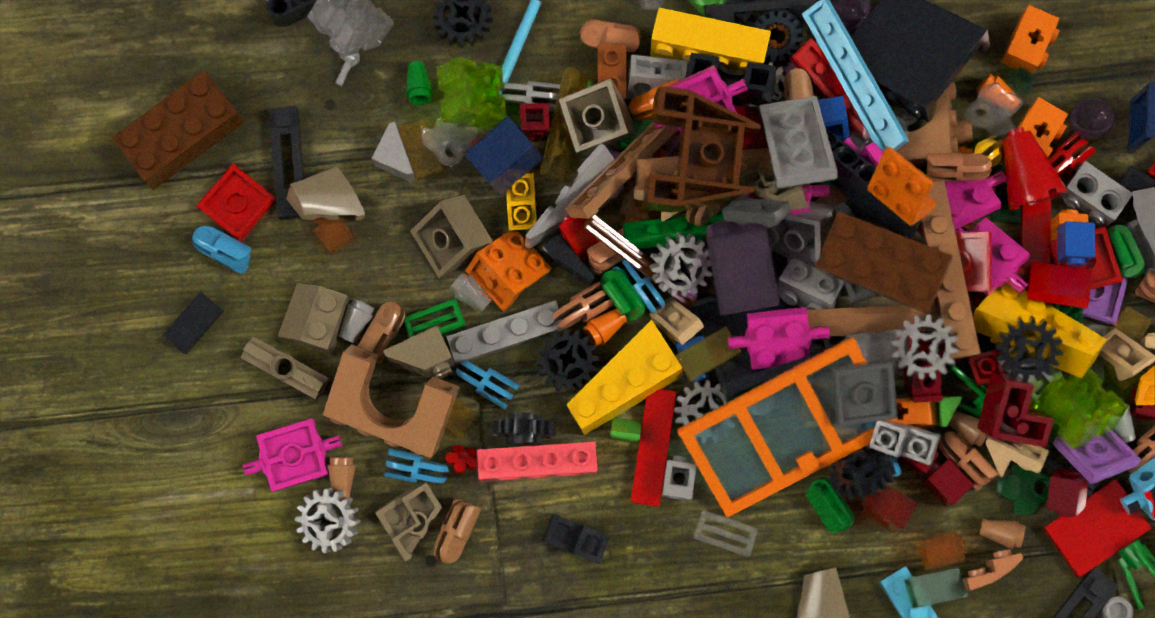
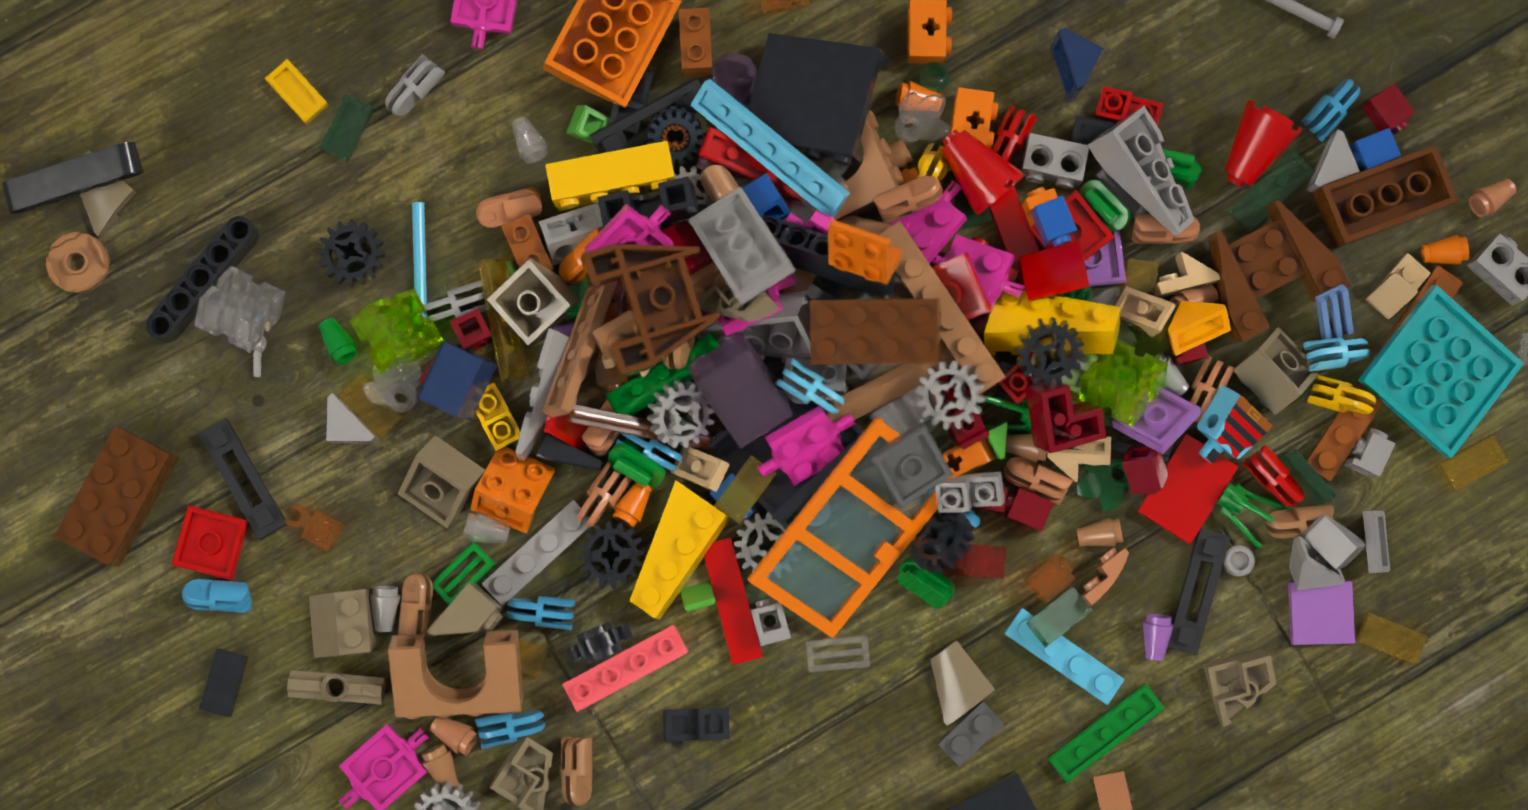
camera: 30 degrees left, 5 degrees up
dark tan slope [286,167,365,220] -> none
red plant [445,445,478,473] -> none
dark grey plate [722,198,791,227] -> none
hair [1070,98,1115,140] -> none
none -> nougat cone [430,717,479,756]
none -> medium azure arm [776,358,844,414]

